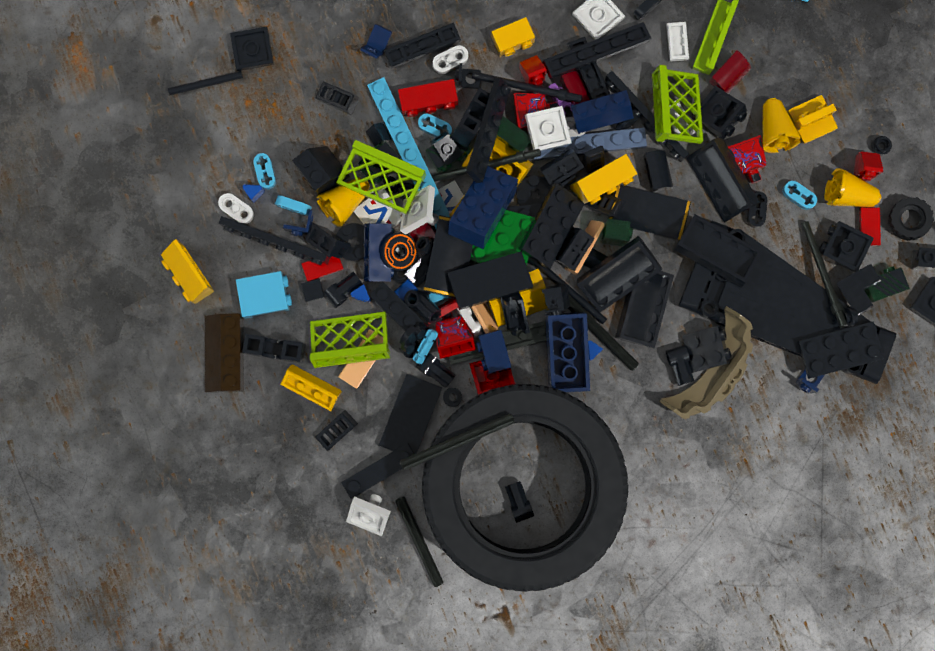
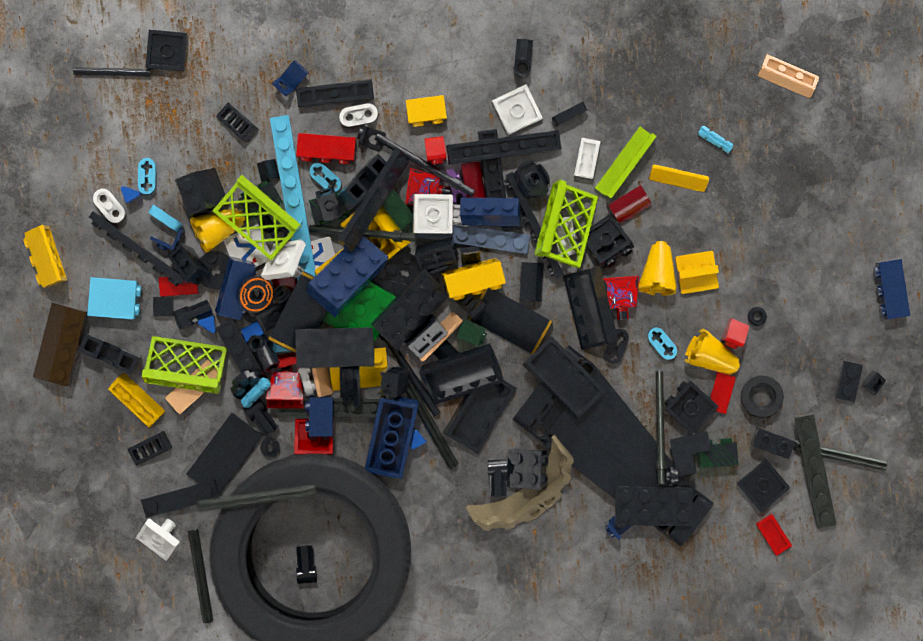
camera: 20 degrees right, 5 degrees up
none -> black plate [513,160,550,199]
none -> yellow slope [649,164,709,192]

